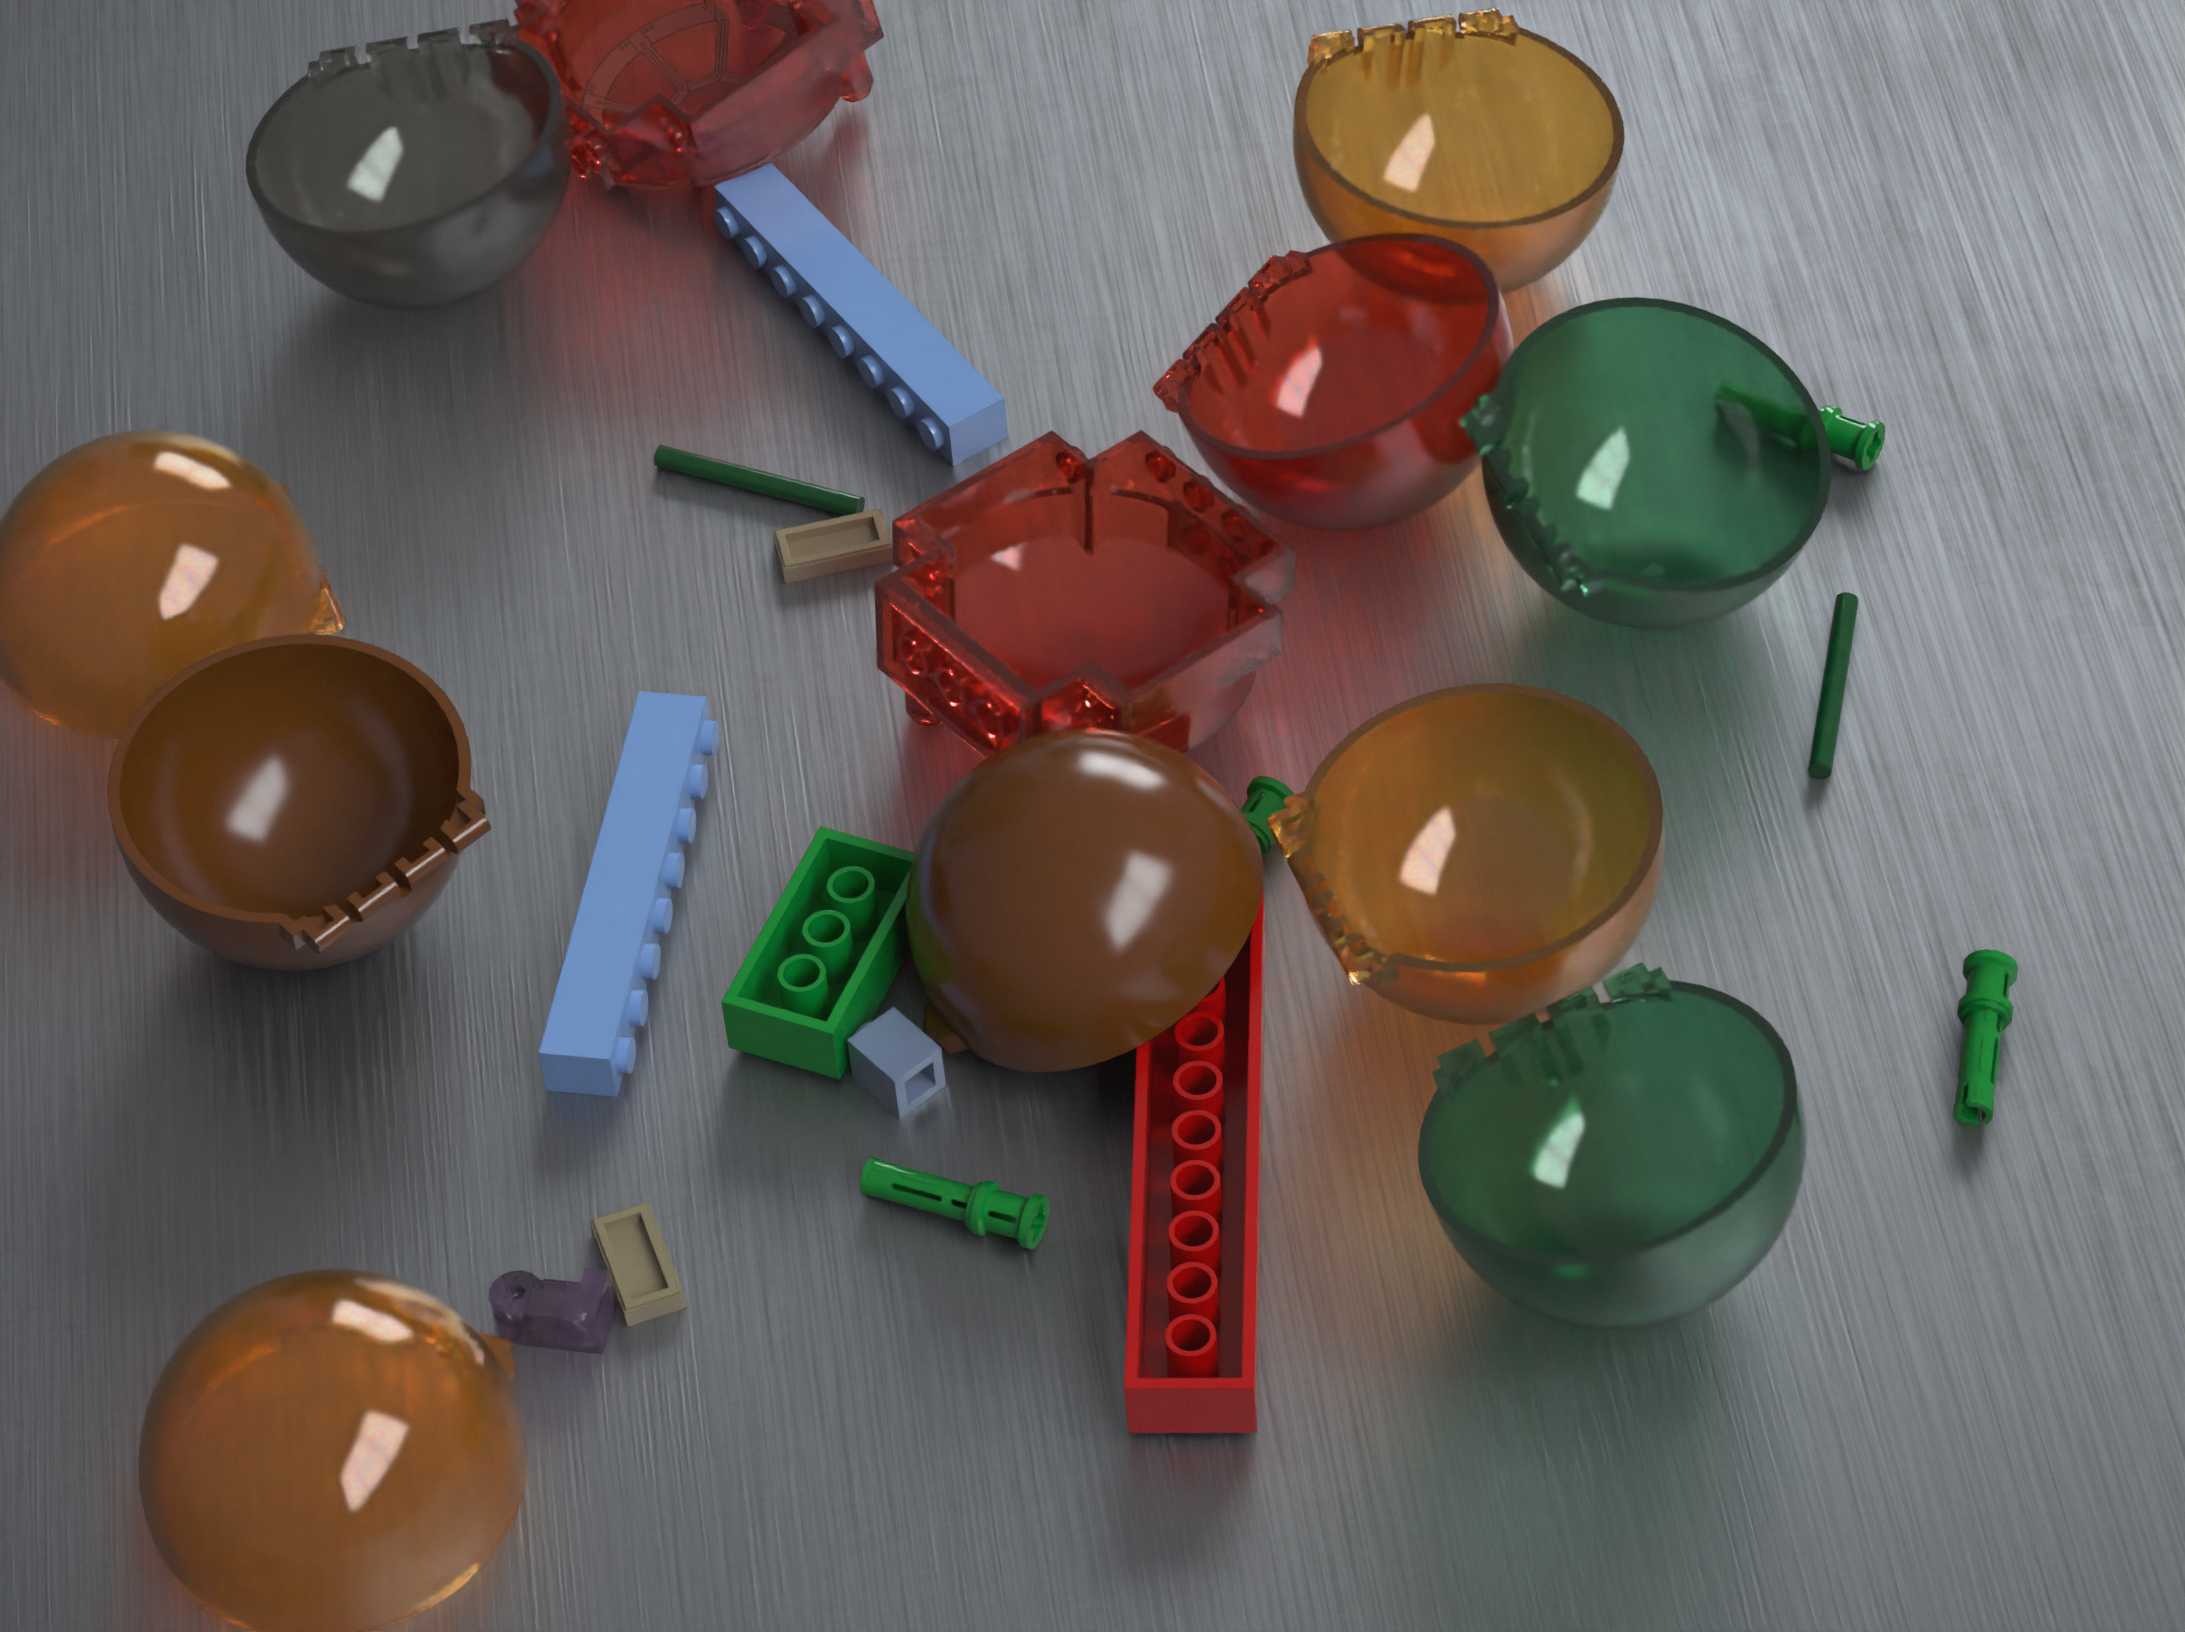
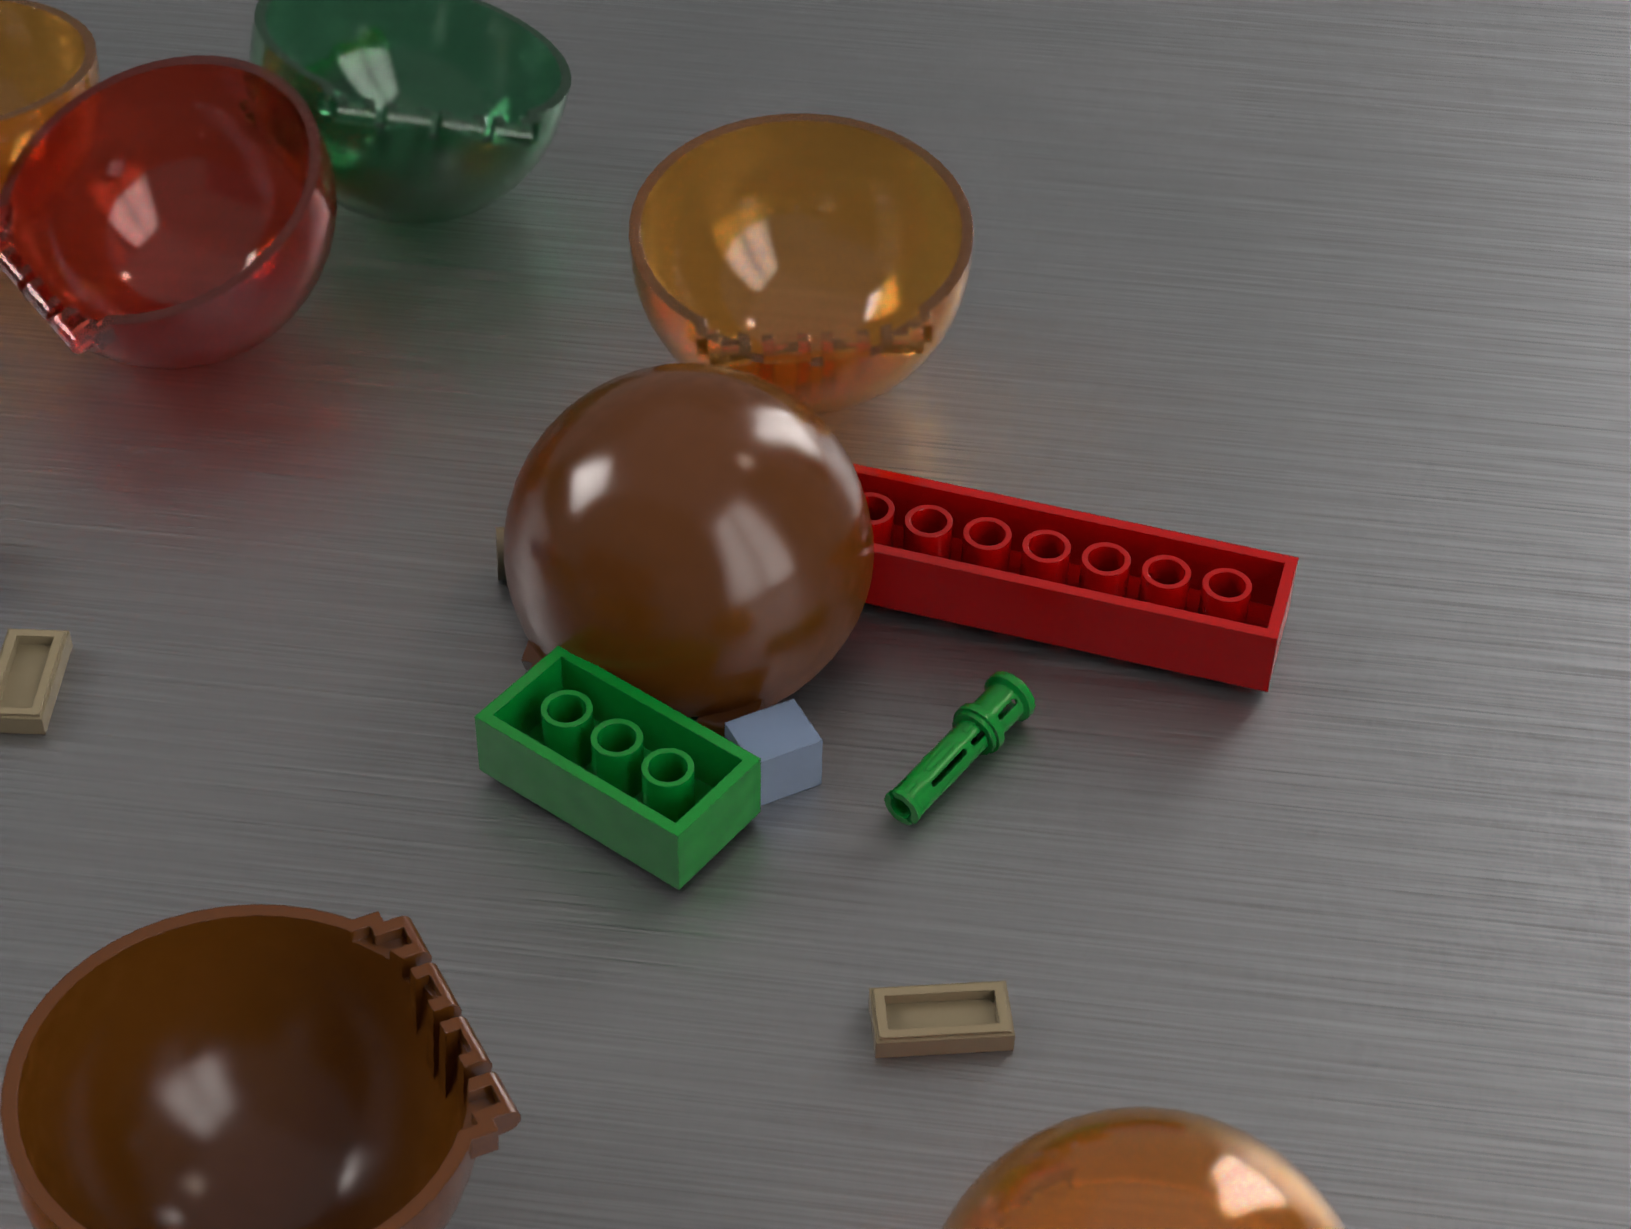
camera: 80 degrees left, 5 degrees down
clear purple leg [488,1268,618,1355] -> none
medium blue brick [538,691,719,1097] -> none
clear red windscreen [874,430,1296,759] -> none
clear green windscreen [1418,962,1807,1331] -> none
dark green bar [1808,592,1859,779] -> none
green pin [1953,949,2018,1126] -> none

